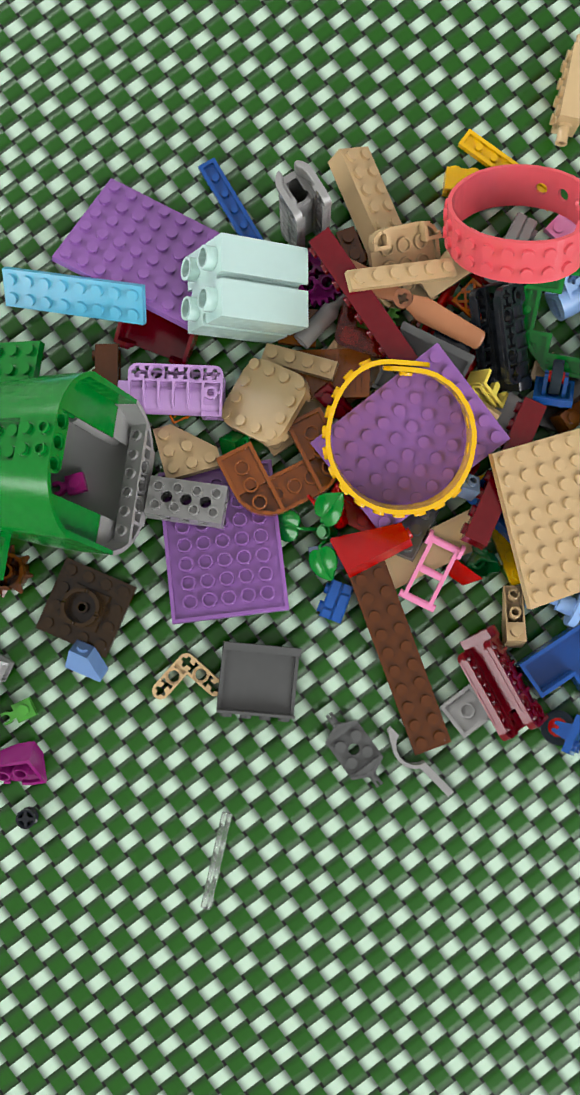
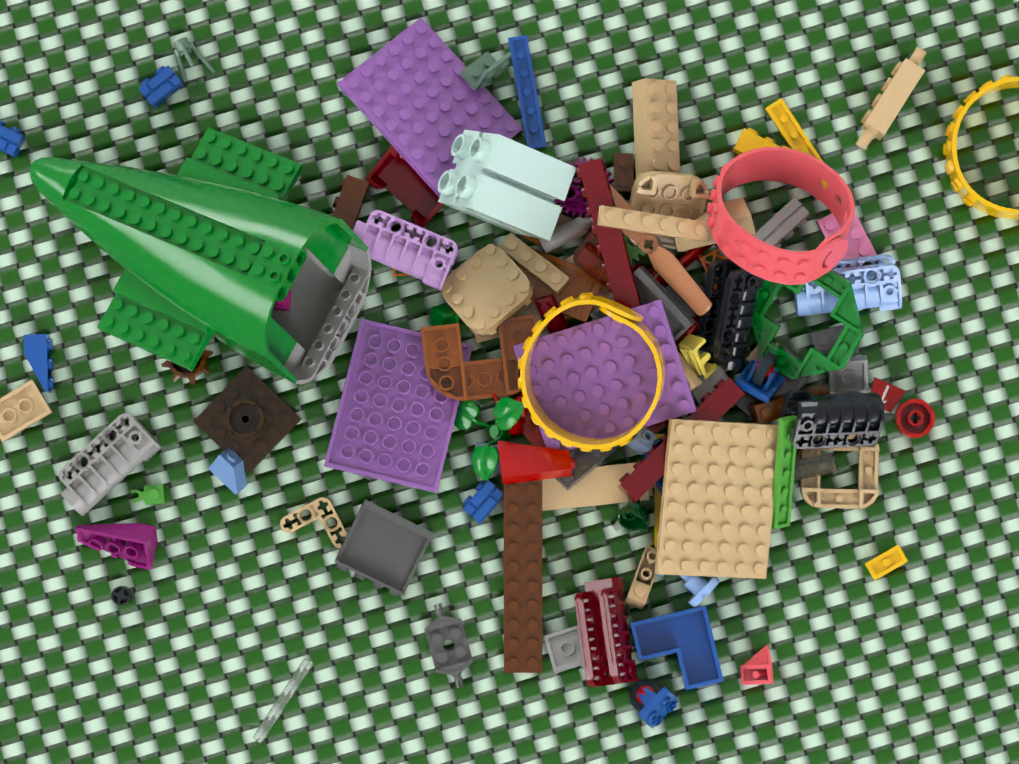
camera: 15 degrees right, 0 degrees up
medium azure plate [2,267,147,325] -> none
light grey brick [144,475,230,529] -> none
tan plate [153,424,220,479] -> none
light grey piece [275,160,332,247] -> none
light grey piece [387,726,454,797] -> none
bright pink piece [398,529,466,613] -> none
red sticker [448,559,483,585] -> none
none -> sand green bracket [460,51,512,91]

